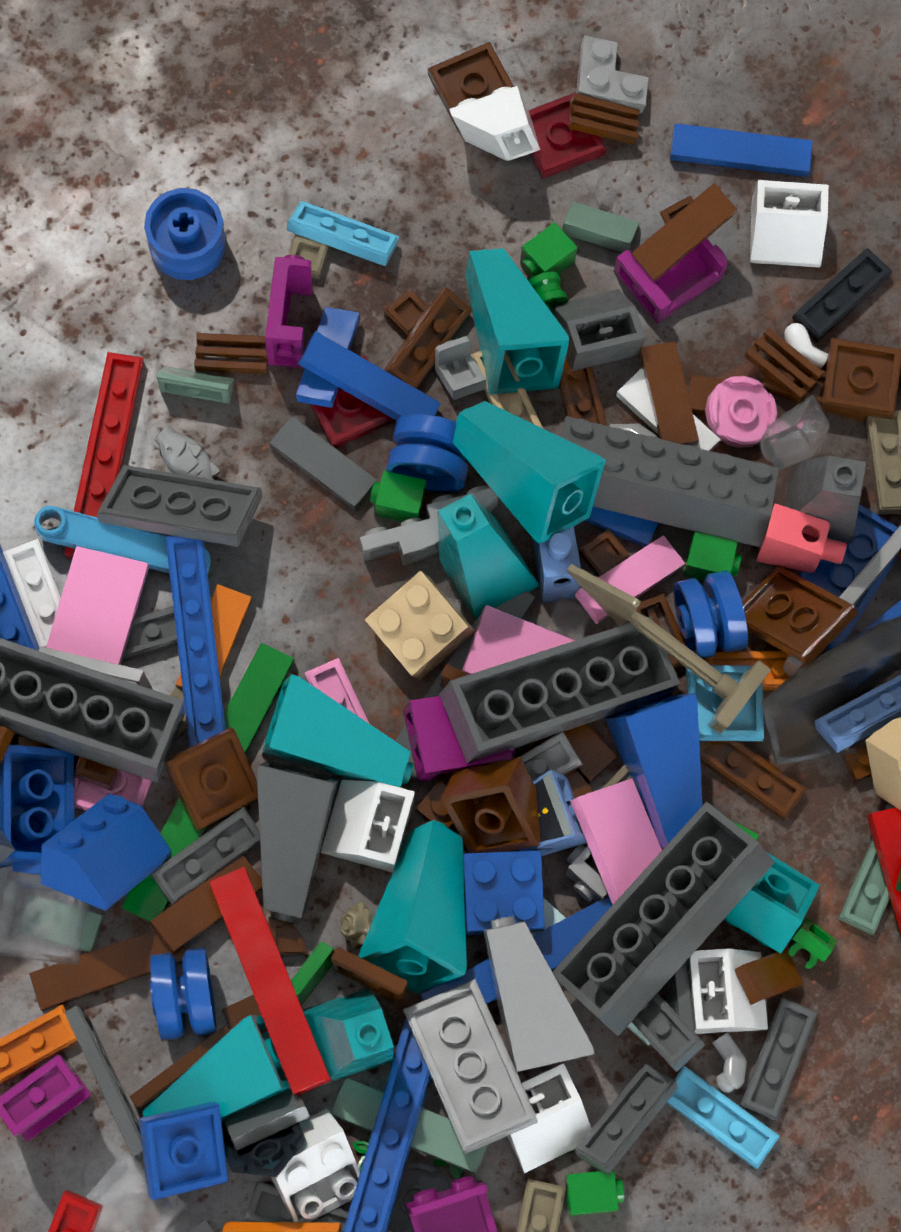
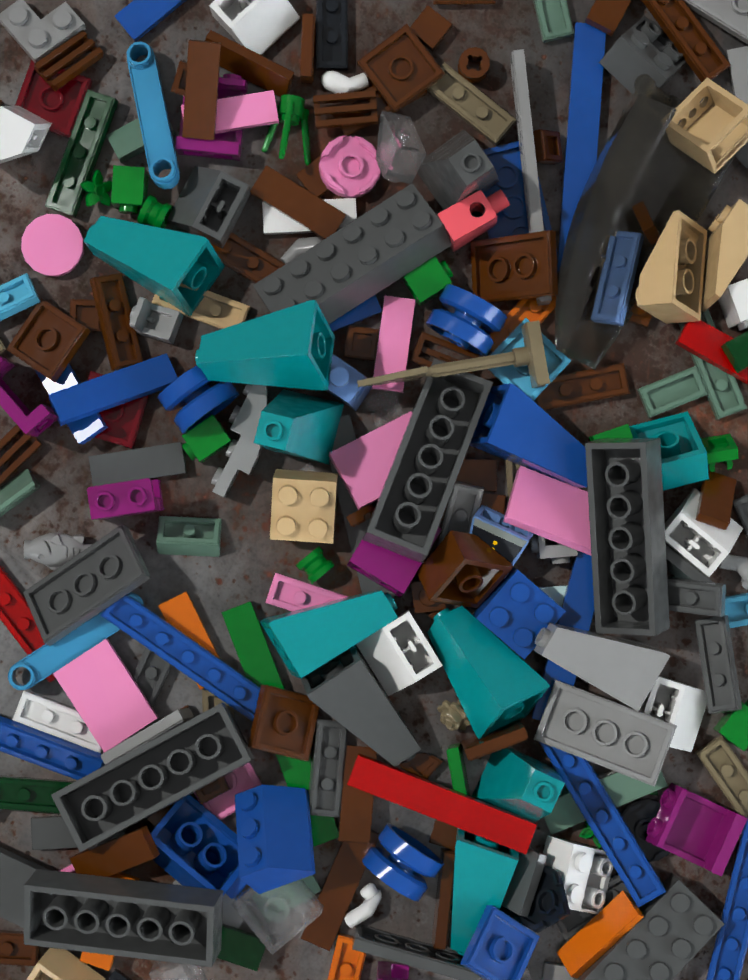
camera: 40 degrees left, 15 degrees up
none -> reddish brown tile [6,298,91,383]
none -> bright pink tile [21,214,85,277]
none -> dark green tile [45,89,119,218]
none -> green plant [80,170,112,206]
none -> magenta panel [87,478,164,520]
none -> dark azure piece [127,42,180,190]
none -> sand green slope [156,516,222,557]
none -> bright pink tile [181,90,279,134]
none -> reddish brown tile [205,30,294,97]
none -> green plant [262,94,311,166]
none -> green wheel [295,546,335,585]
none -> reddish brown tile [300,13,316,84]
none -> white arm [344,883,382,928]
none -> sand green tile [637,366,708,418]

